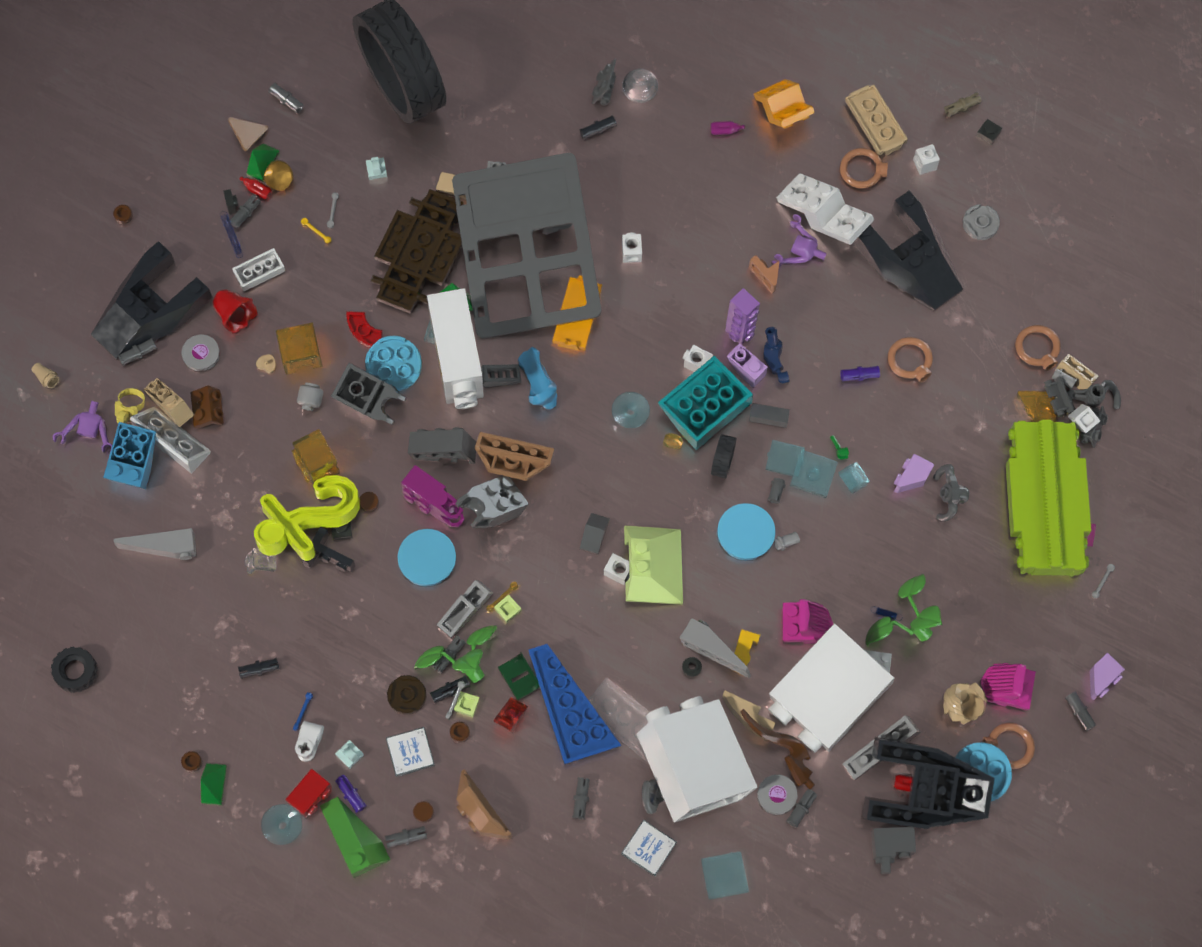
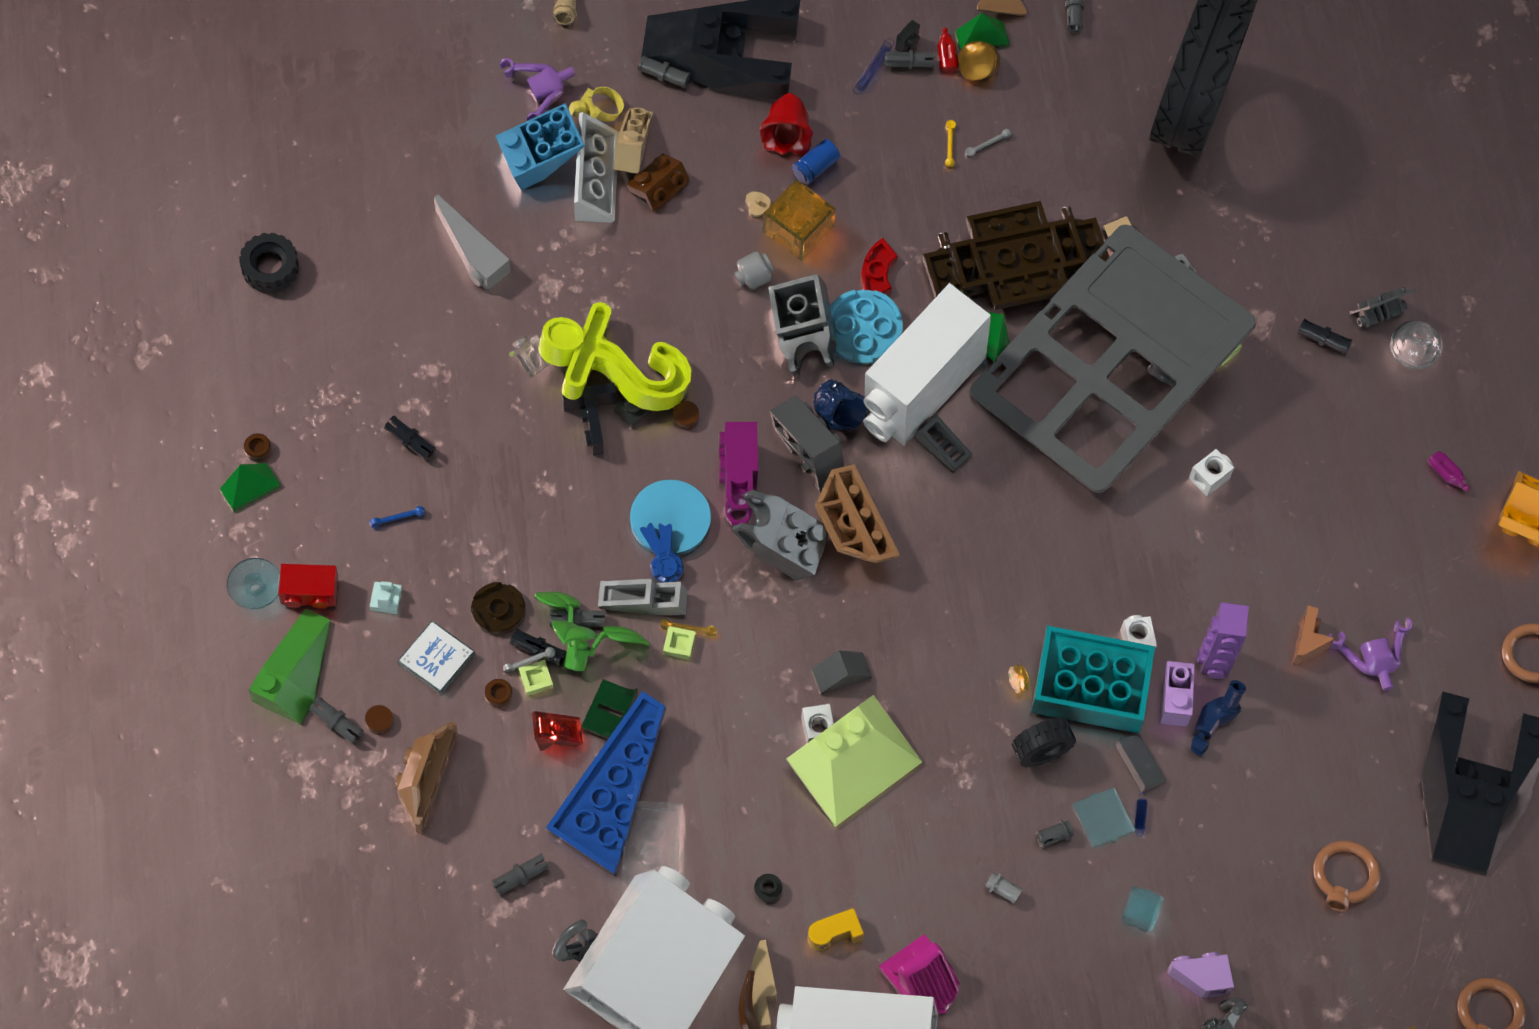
camera: 50 degrees right, 5 degrees down
light grey tile [181,334,220,371] -> none
white piece [232,248,285,292] -> none
clear yellow piece [291,429,340,486] -> none
white piece [295,721,324,762] -> none
dark purple axle [335,774,367,813] -> none
light aqua tile [366,157,387,180] -> none
dark azure hair [518,347,558,410] -> none
light orange brick [552,275,602,351] -> none
clear light blue dish [612,392,650,428] -> none
white tile [621,820,677,877] -> none
light grey slope [679,618,751,678] -> none
medium azure tile [717,503,775,560] -> none
white bracket [776,173,874,245] -> none
clear light blue plate [790,450,838,498] -> none
green hand [830,435,849,460] -> none
dark purple pin [840,366,880,382] -> none
none -> blue piece [640,523,684,583]
none -> blue piece [792,139,841,185]
none -> dark blue hair [813,379,868,431]
none -> clear blue piece [1134,792,1148,837]

